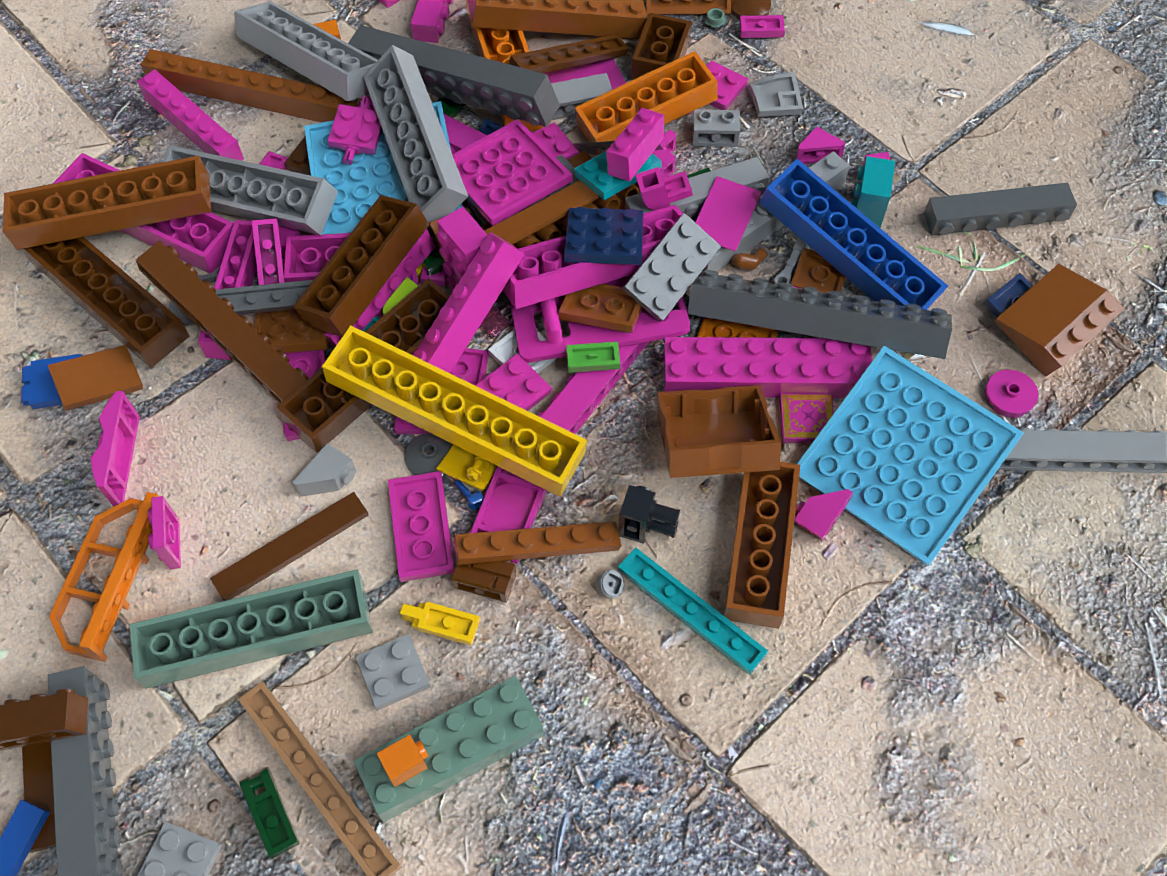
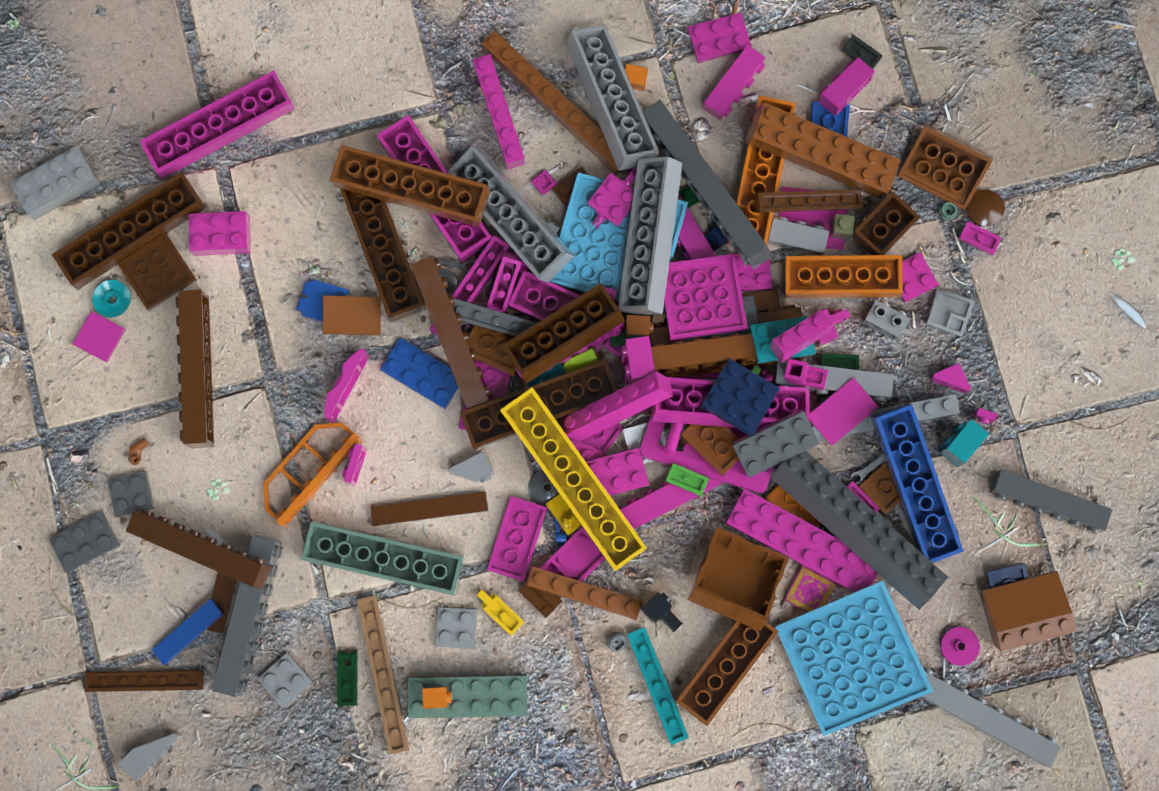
camera: 25 degrees right, 20 degrees up
dark orange arm [731,248,768,270] -> none
dark pink slope [794,489,853,541] -> none
none -> blue plate [380,338,459,410]
none -> olive brick [831,214,855,240]

